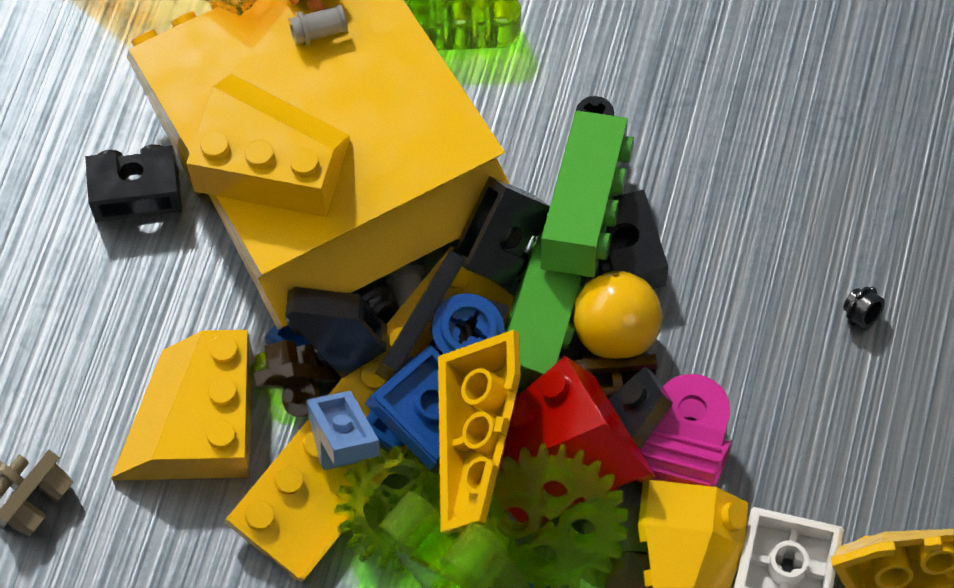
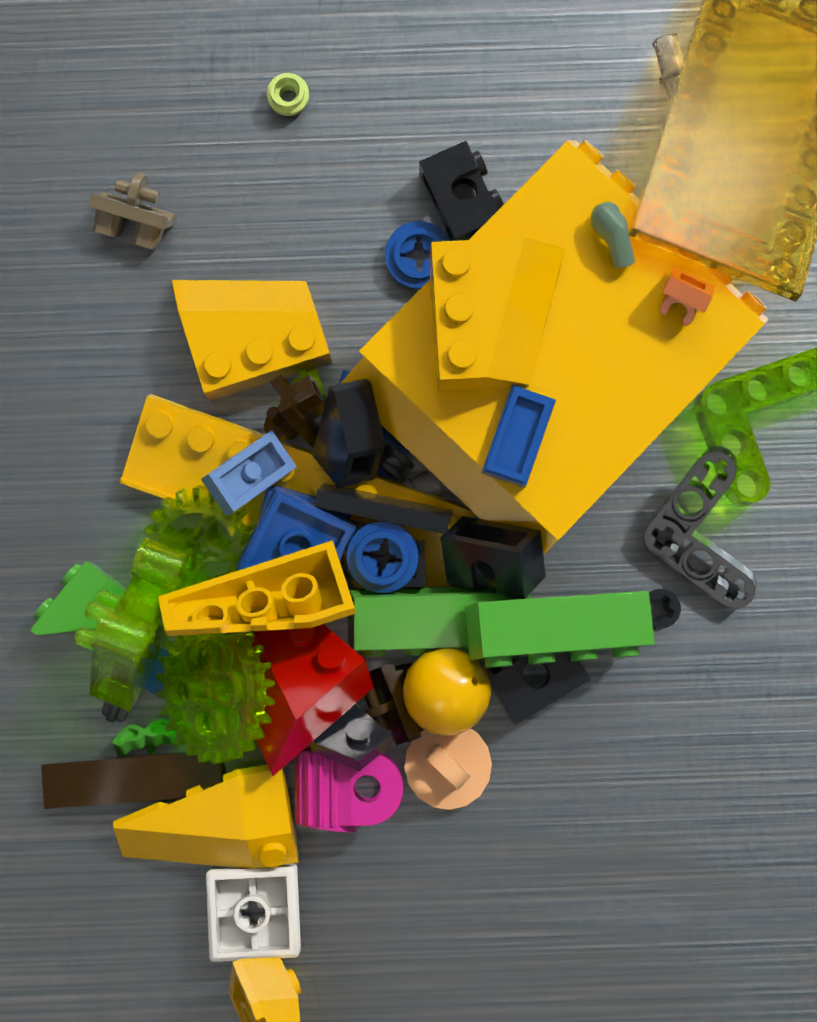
camera: 75 degrees right, 20 degrees up
light grey pin [289,4,348,46] -> none
black plate [843,286,885,329] -> none
none -> blue gear [385,221,450,290]
none -> light nougat tile [404,729,492,810]
none -> blue tile [481,385,556,488]
none -> sand green arm [591,202,635,268]
none -> black beam [644,446,757,609]

